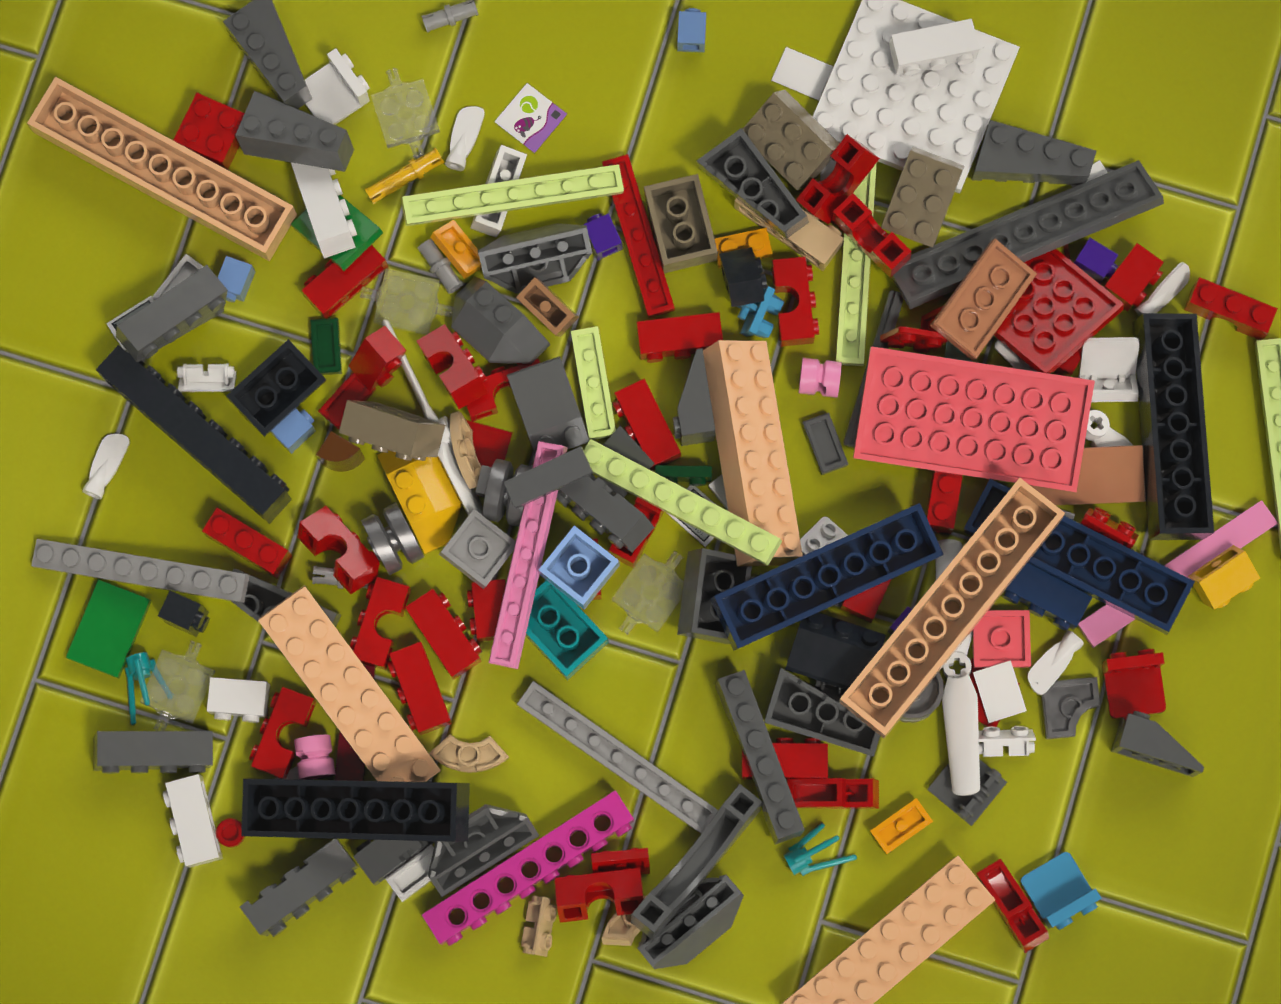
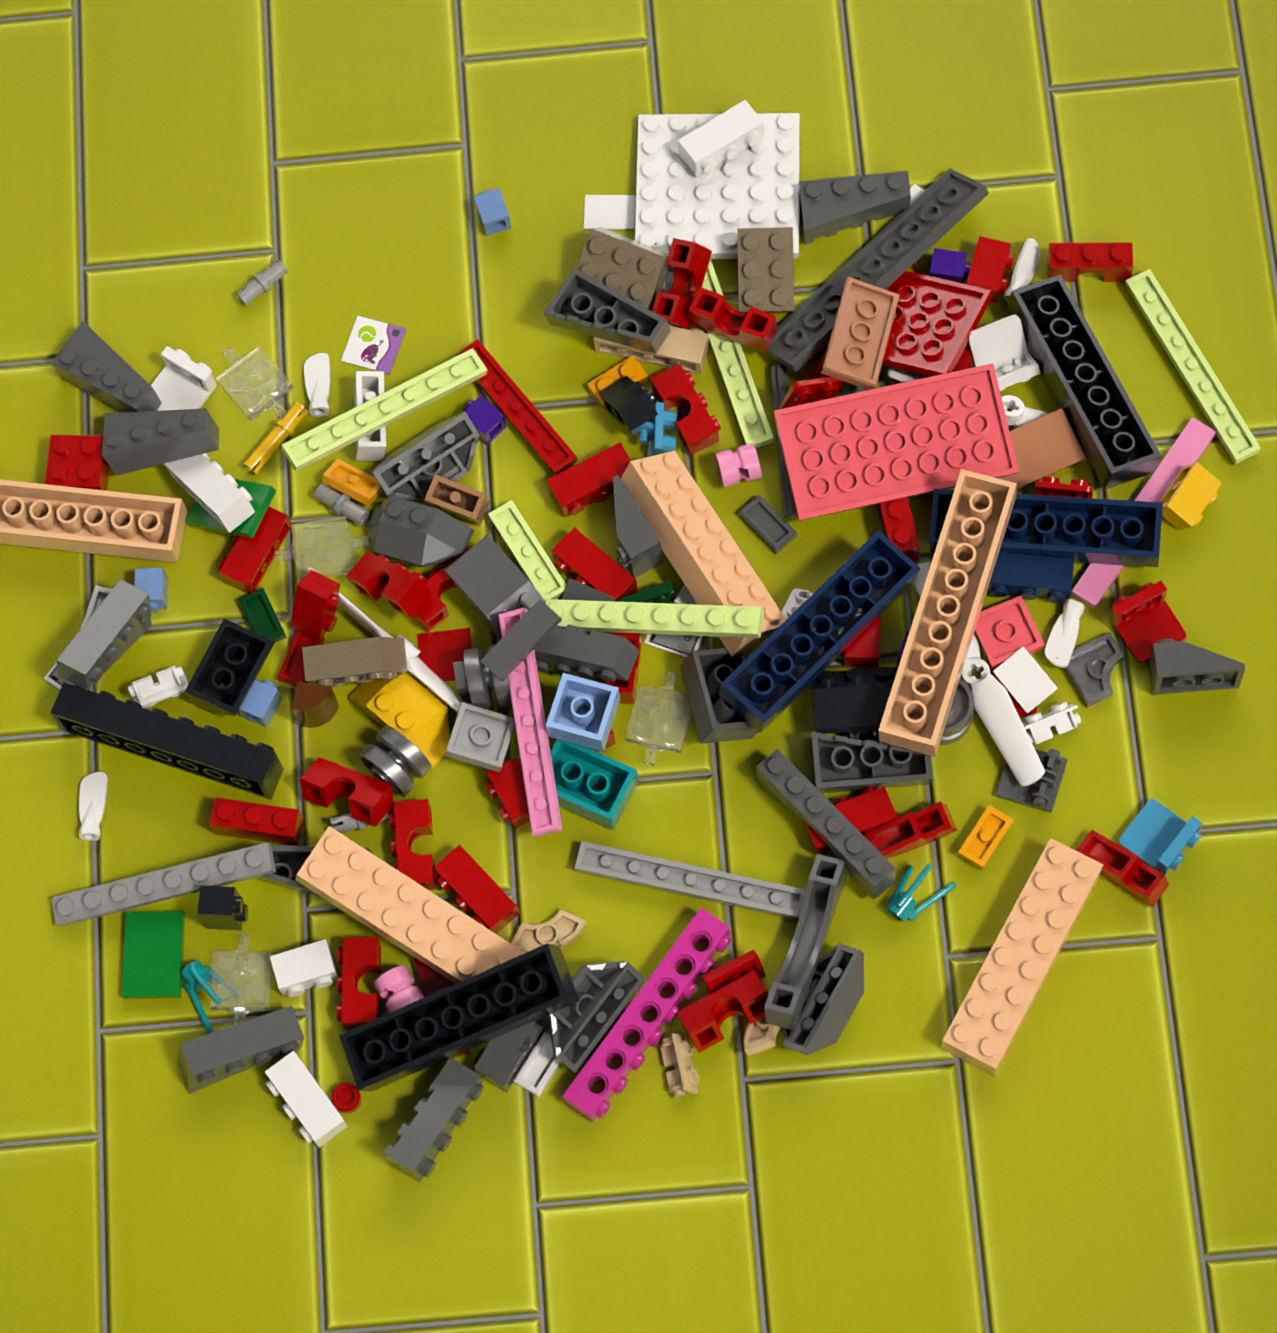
camera: 15 degrees left, 10 degrees down
red brick [405,589,482,680] -> none
tan tile [450,411,481,489] -> none
dark tan brick [644,174,718,273] -> none

